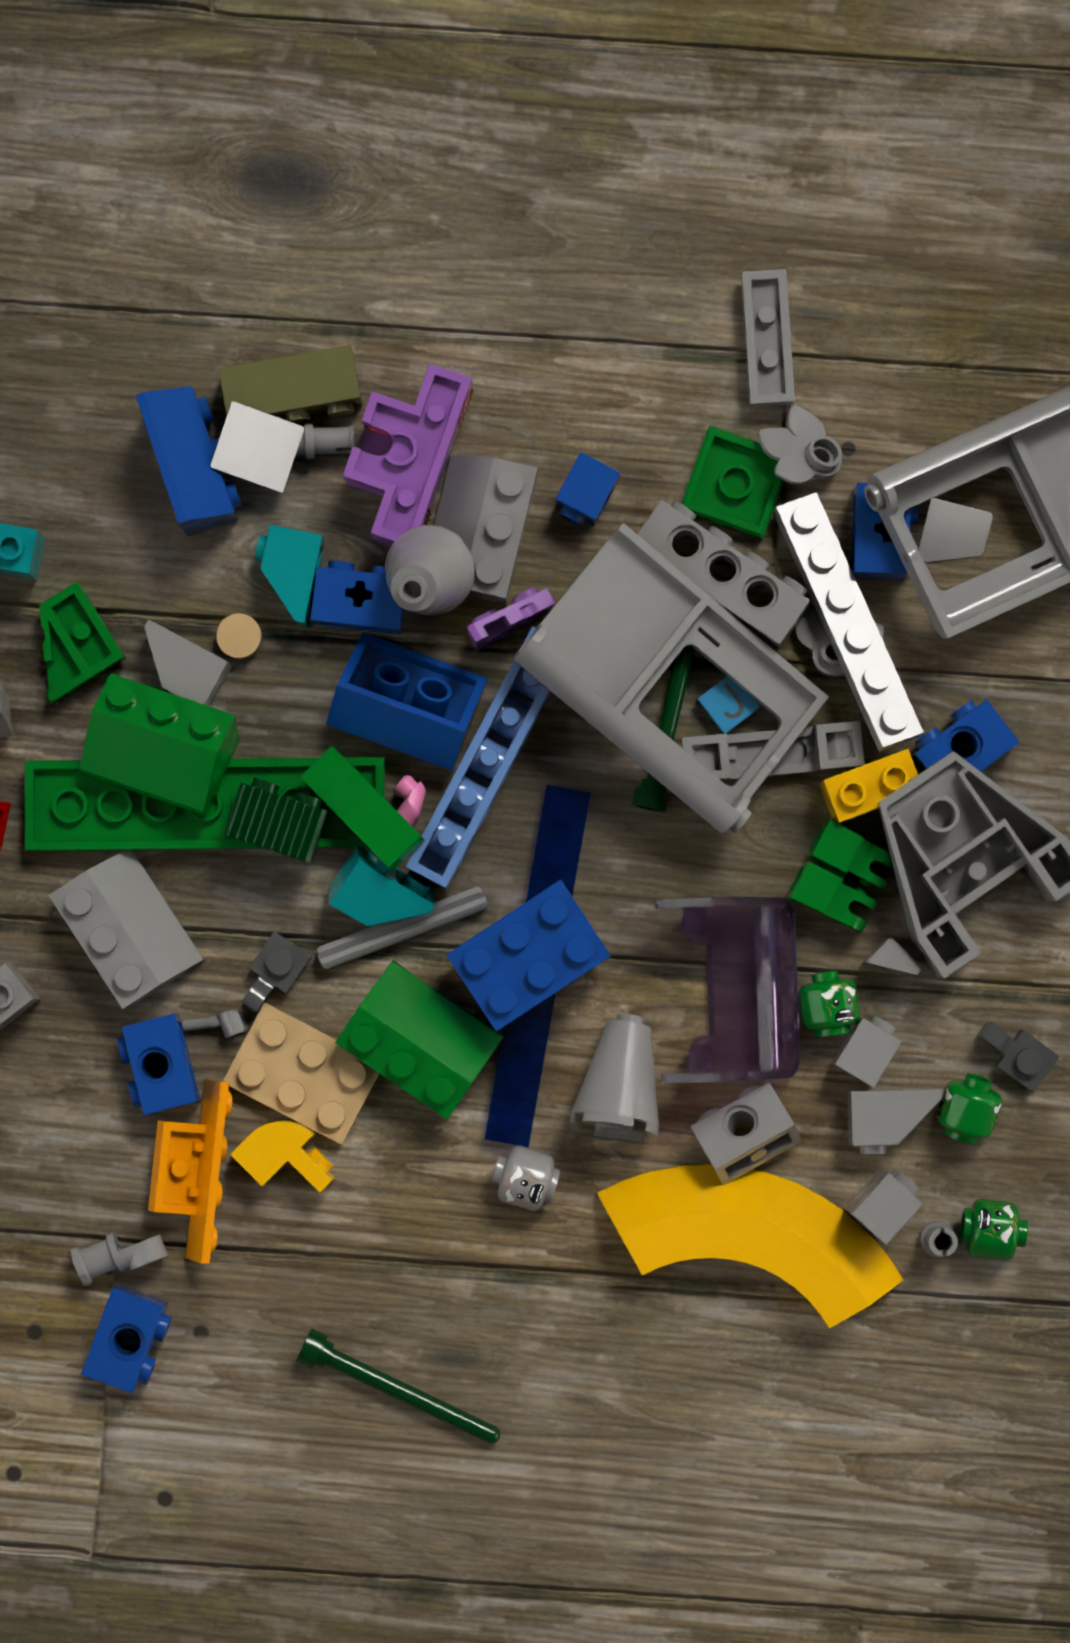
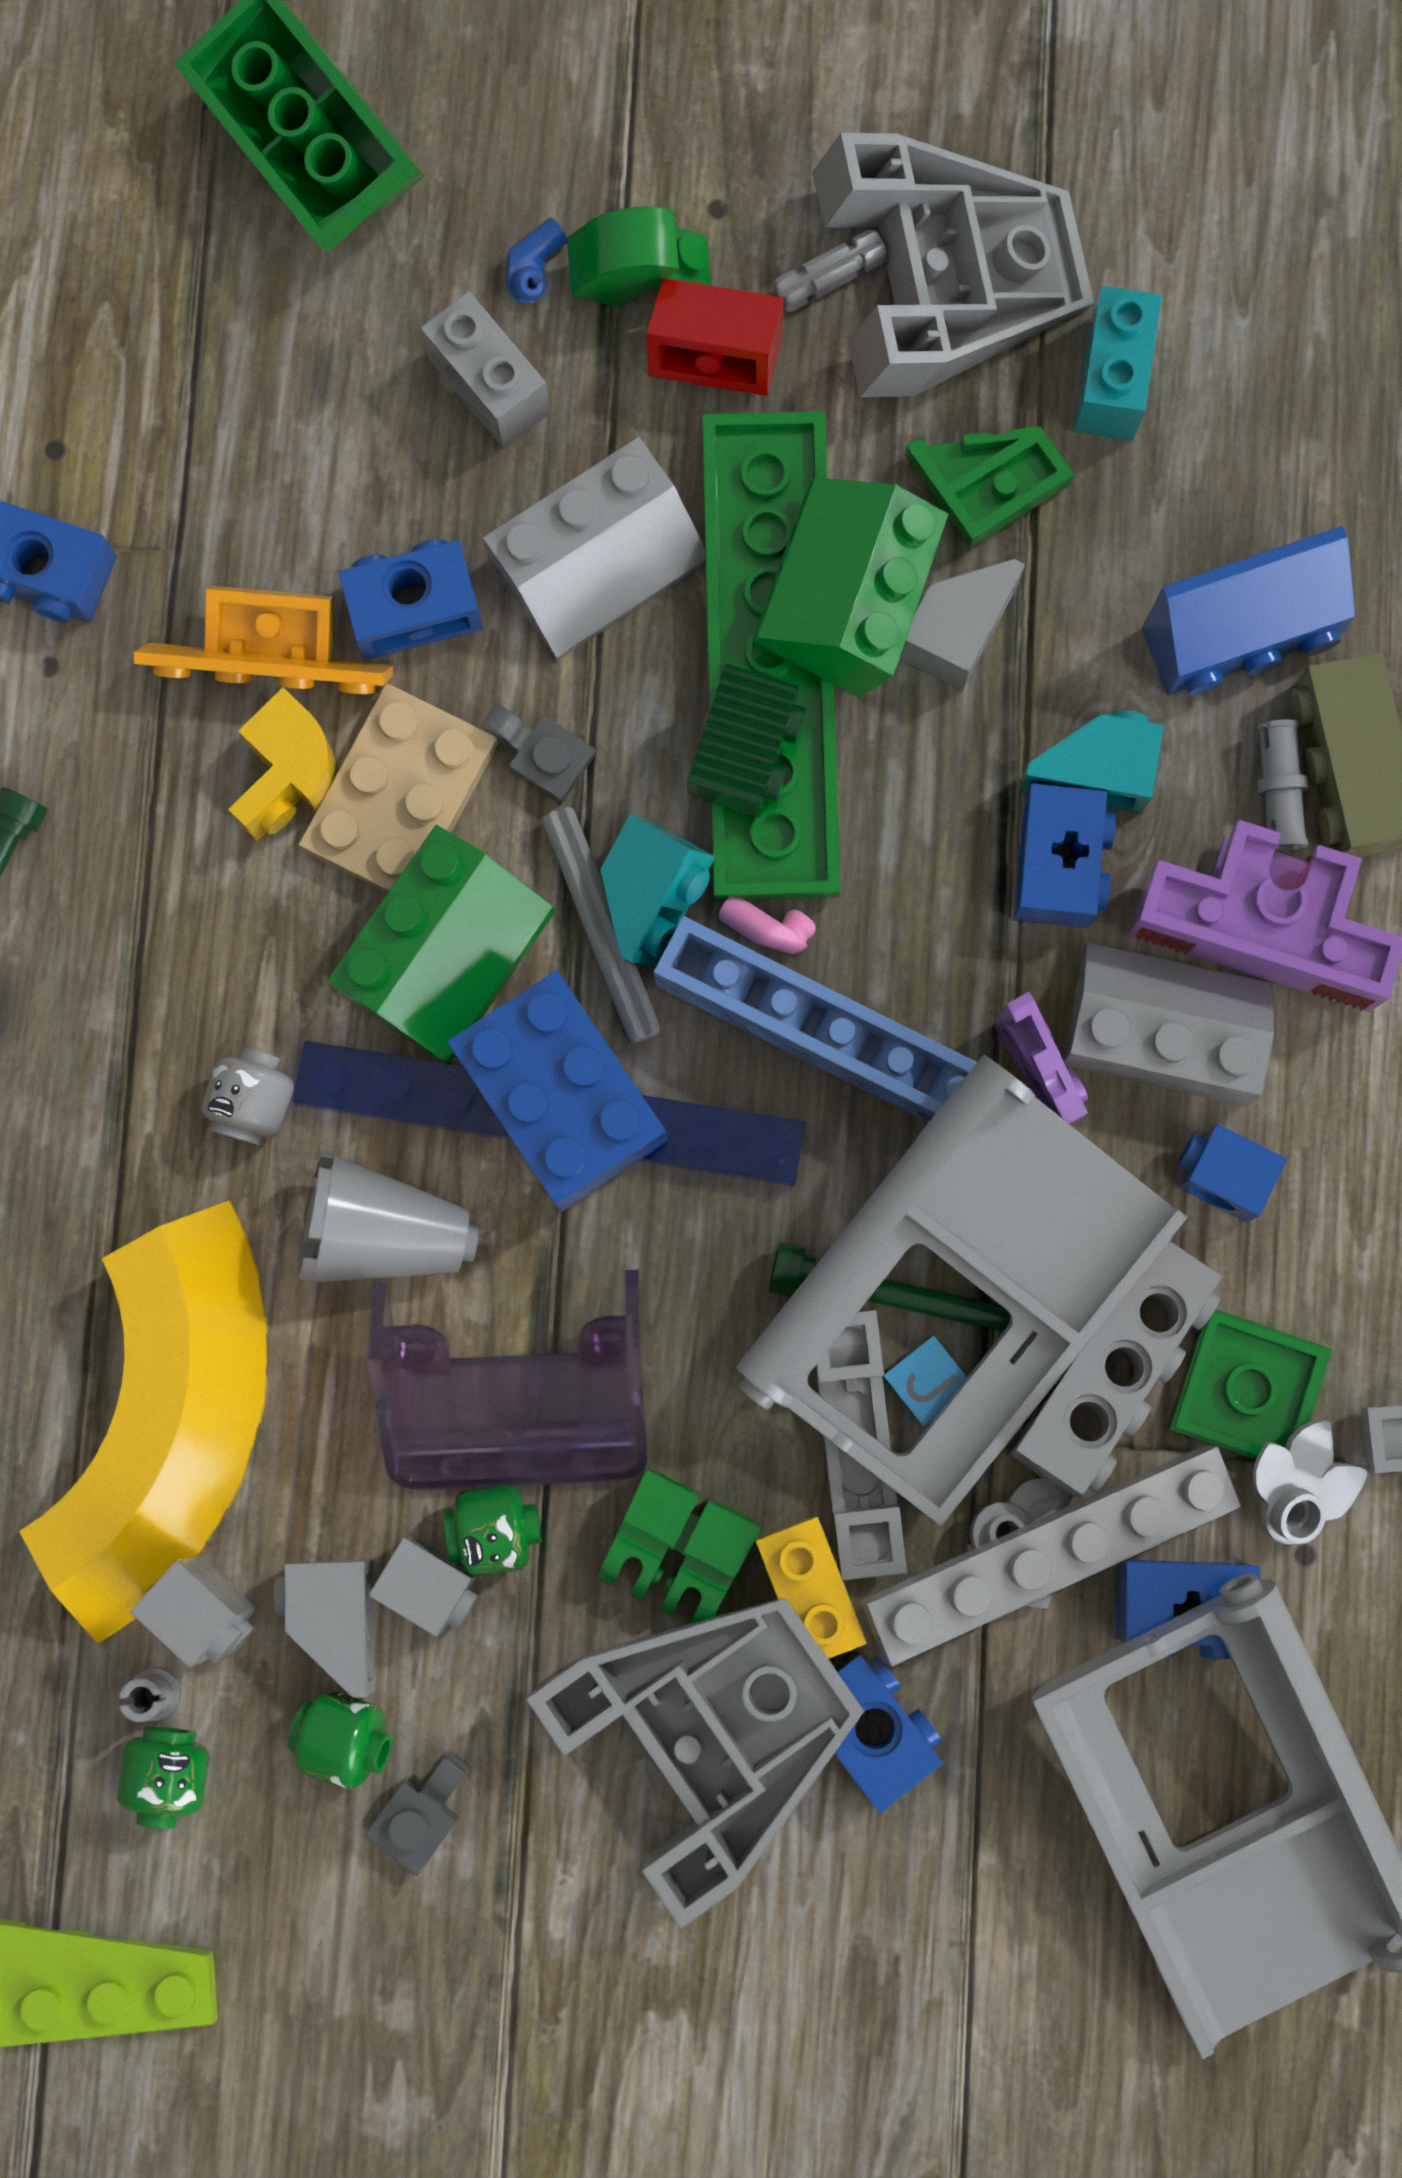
camera: 90 degrees right, 5 degrees down
light grey connector [70,1232,168,1286] -> none
light grey hand [182,1009,249,1038] -> none
white sticker [210,401,304,493] -> none
tan tile [216,613,262,660] -> none
green tile [300,746,425,872] -> none
blue slope [326,633,488,771] -> none
light grey cone [385,525,475,615] -> none
light grey brick [690,1082,802,1185] -> none
light grey slope [862,938,922,975] -> none
white sticker [919,497,993,562] -> none

